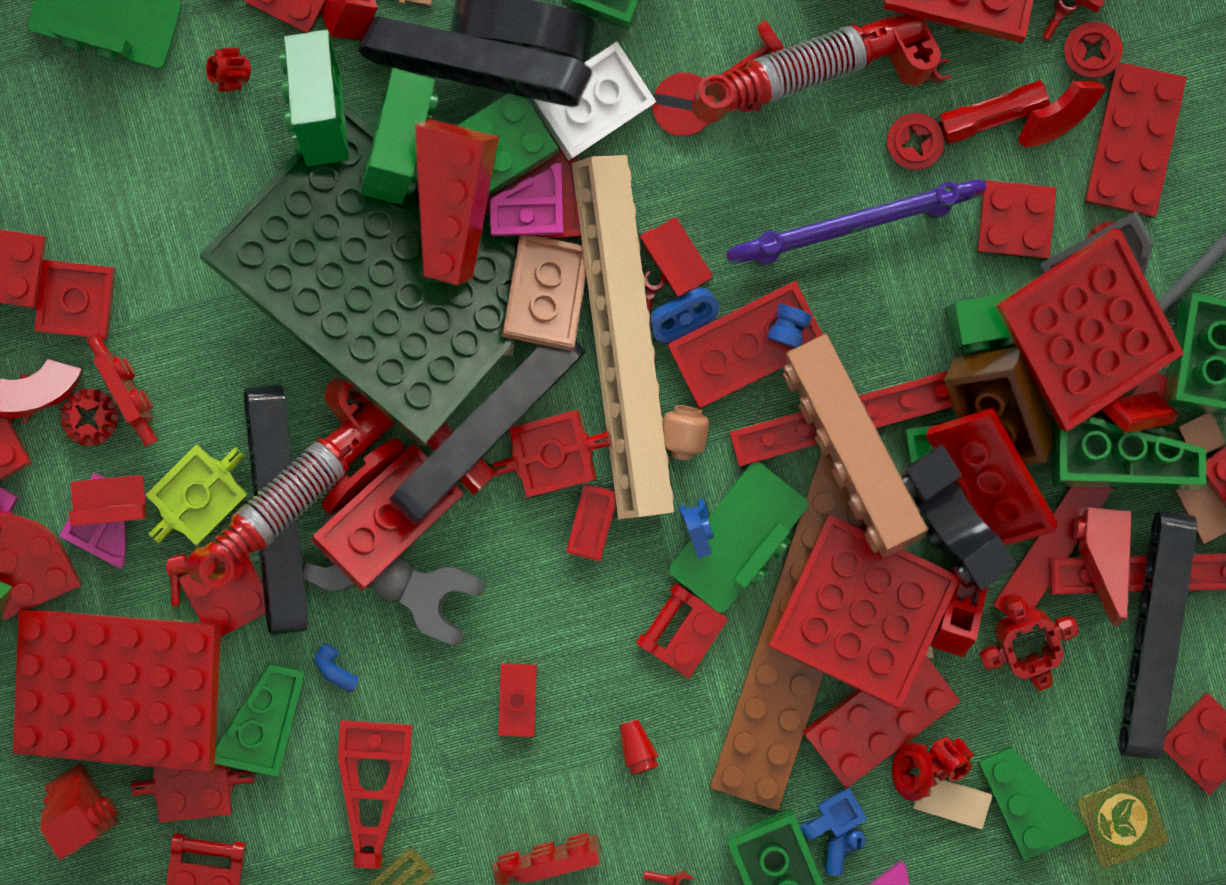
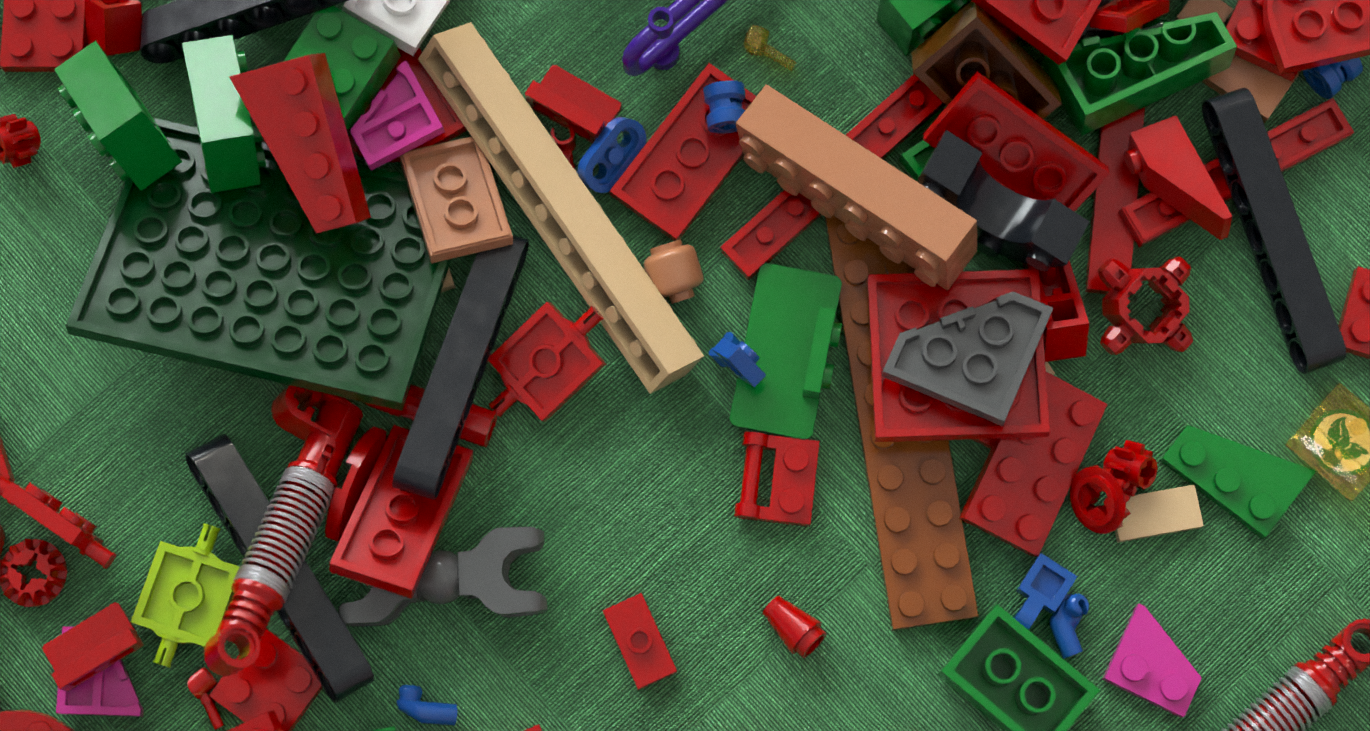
camera: 25 degrees left, 10 degrees down
red plate [566,483,616,562] -> none
none -> clear yellow hand [744,25,797,71]
none -> dark grey plate [882,292,1053,426]

